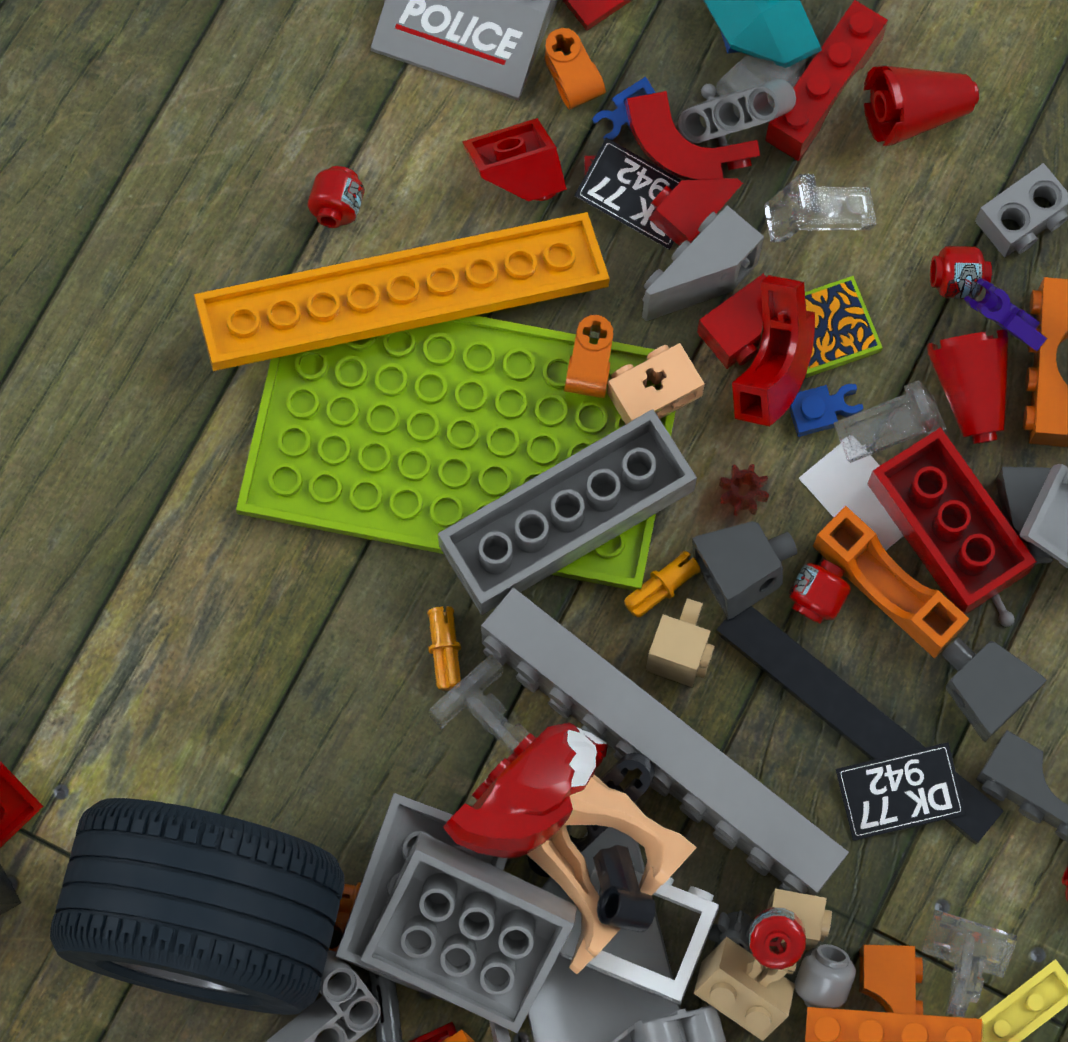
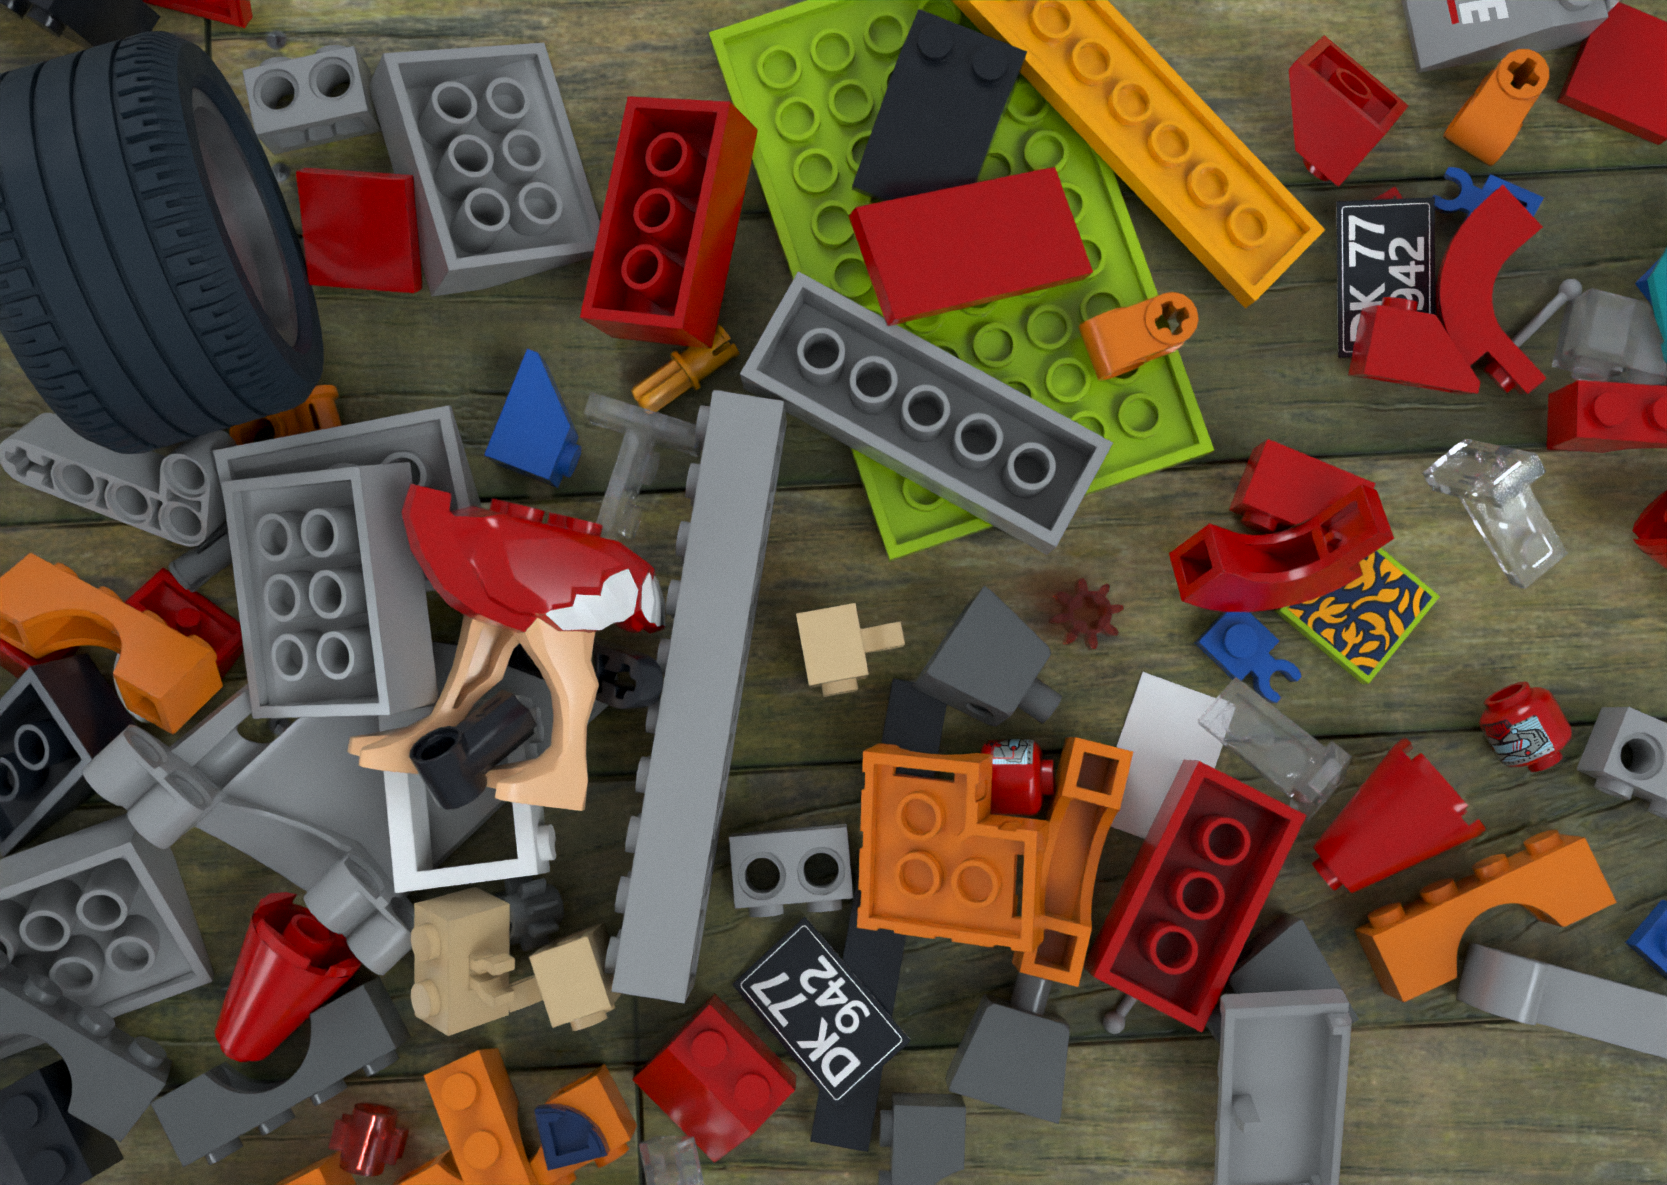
camera: 60 degrees right, 10 degrees up
light nougat brick [607,343,705,424] -> none
light orange axle [624,551,701,618] -> none
light grey slope [642,205,764,321] -> none
light grey beam [678,79,796,143] -> none
red head [749,907,806,970] -> none
light grey head [794,944,856,1009] -> none
dark purple plate [964,278,1047,351] -> none
none -> light grey brick [242,45,382,155]
none -> red tile [296,168,423,294]
none -> light grey slope [368,43,600,296]
none -> blue slope [484,349,581,488]
none -> dark blue tile [534,1104,610,1171]
none -> red brick [580,96,758,349]
none -> red slope [632,993,797,1163]
none -> light grey brick [729,824,853,917]
none -> red tile [848,167,1093,327]
none -> black slope [852,9,1027,202]
none -> orange piece [857,743,1049,953]

